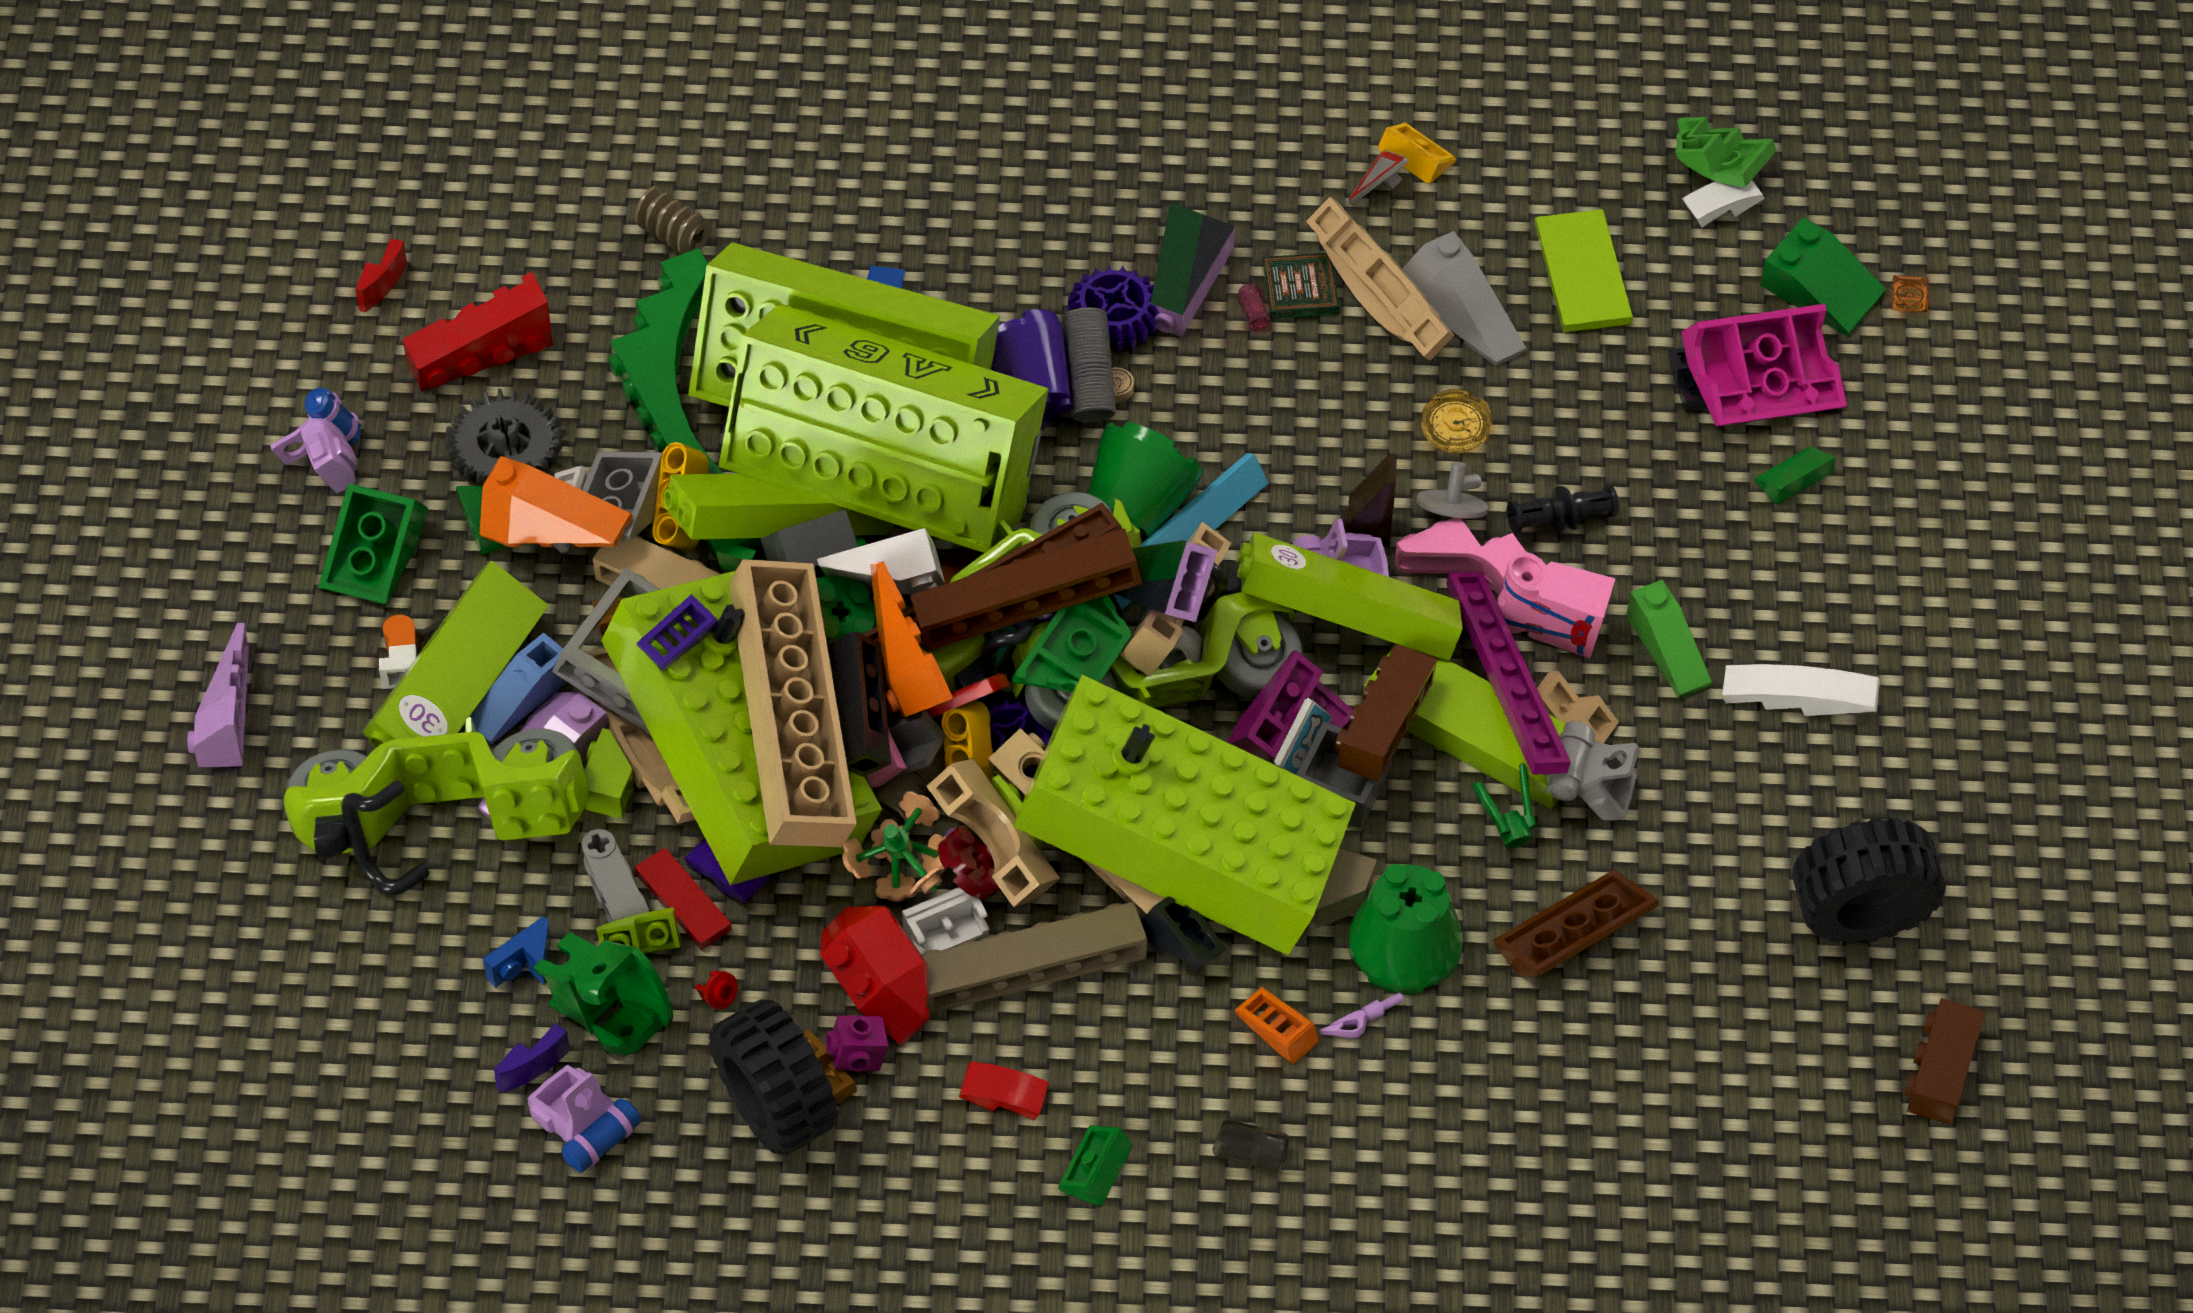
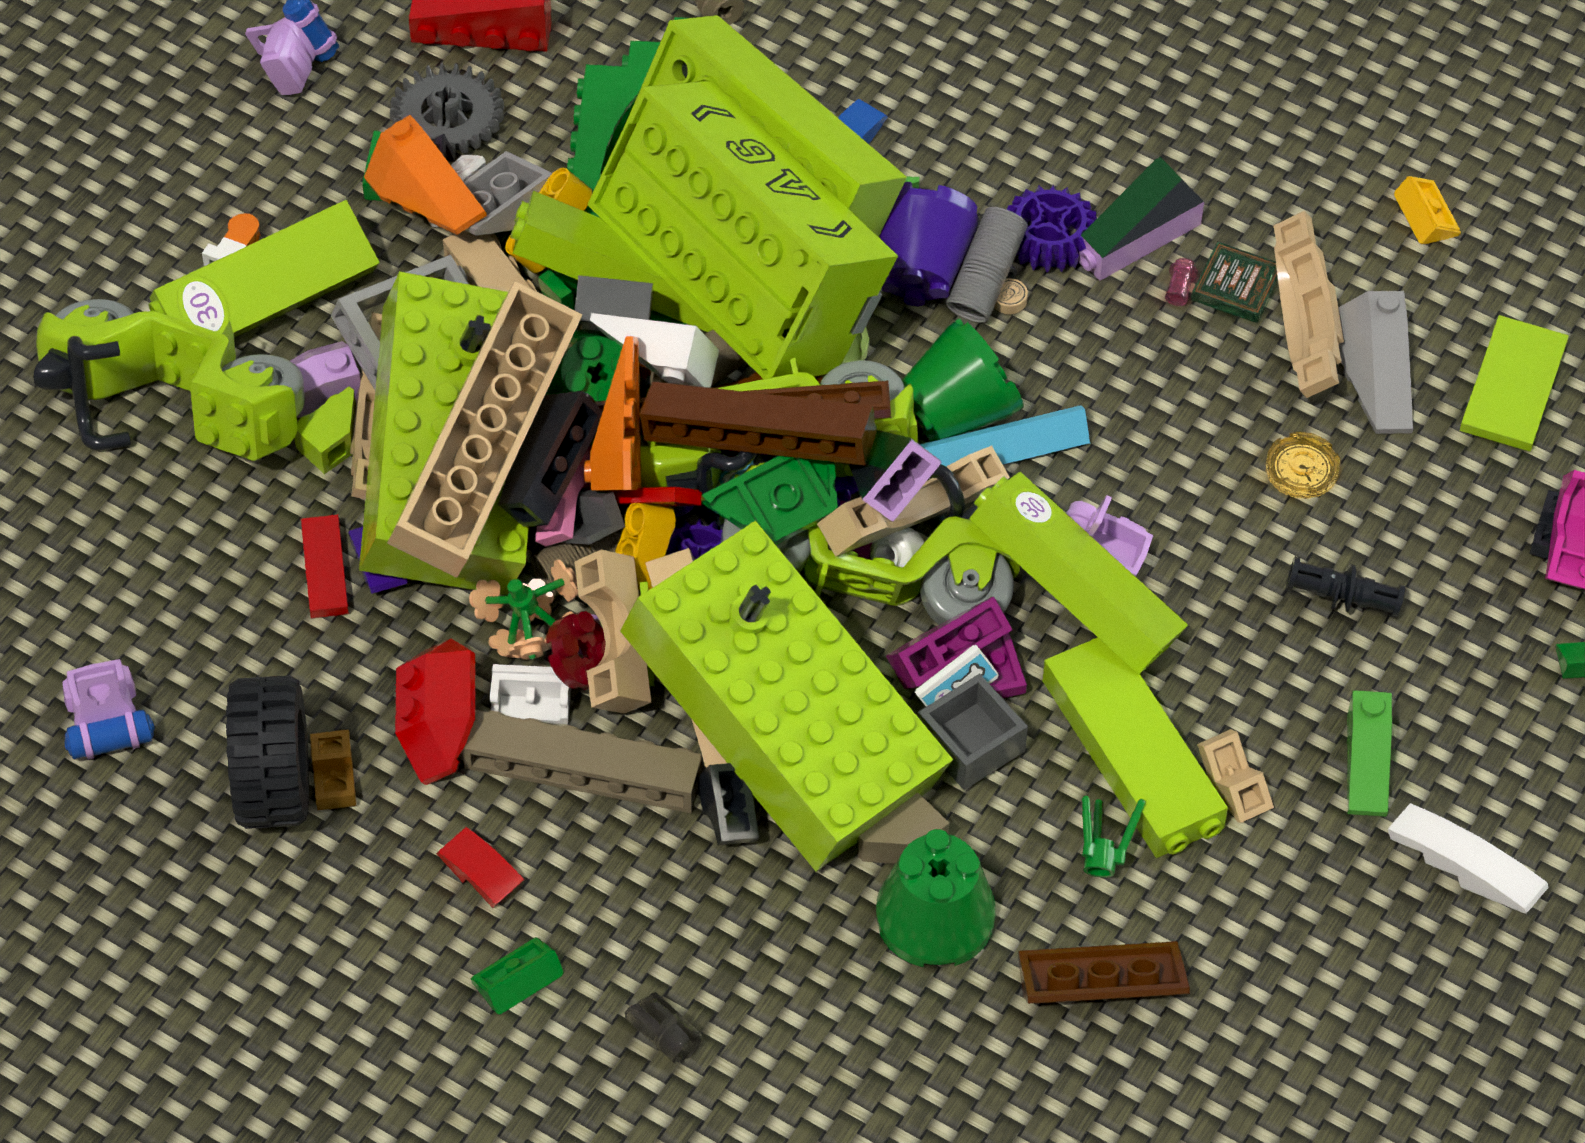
camera: 30 degrees right, 0 degrees up
lavender wedge [187,623,249,768] -> none
green slope [318,483,428,605] -> none
medium blue slope [470,633,571,745] -> none
blue slope [483,916,551,988] -> none
dark purple slope [494,1023,570,1093] -> none
green piece [533,932,674,1056] -> none
light grey piece [582,829,649,923] -> none
lime slope [597,907,681,953] -> none
dark purple slope [637,594,718,671] -> none
red plate [695,971,738,1010] -> none
magenta brick [826,1015,888,1072] -> none
orange slope [1235,987,1319,1064] -> none
lavender hand [1319,992,1404,1039] -> none
reddish brown brick [1335,644,1437,782] -> none
dark brown slope [1340,453,1397,547] -> none
light grey piece [1348,150,1408,204] -> none
bright pink arch [1394,518,1526,596] -> none
light grey shield [1416,462,1488,518] -> none
magenta plate [1446,572,1571,775] -> none
bright pink piece [1497,552,1615,659] -> none
light grey piece [1546,721,1639,820] -> none
black tyre [1792,818,1946,944] -> none

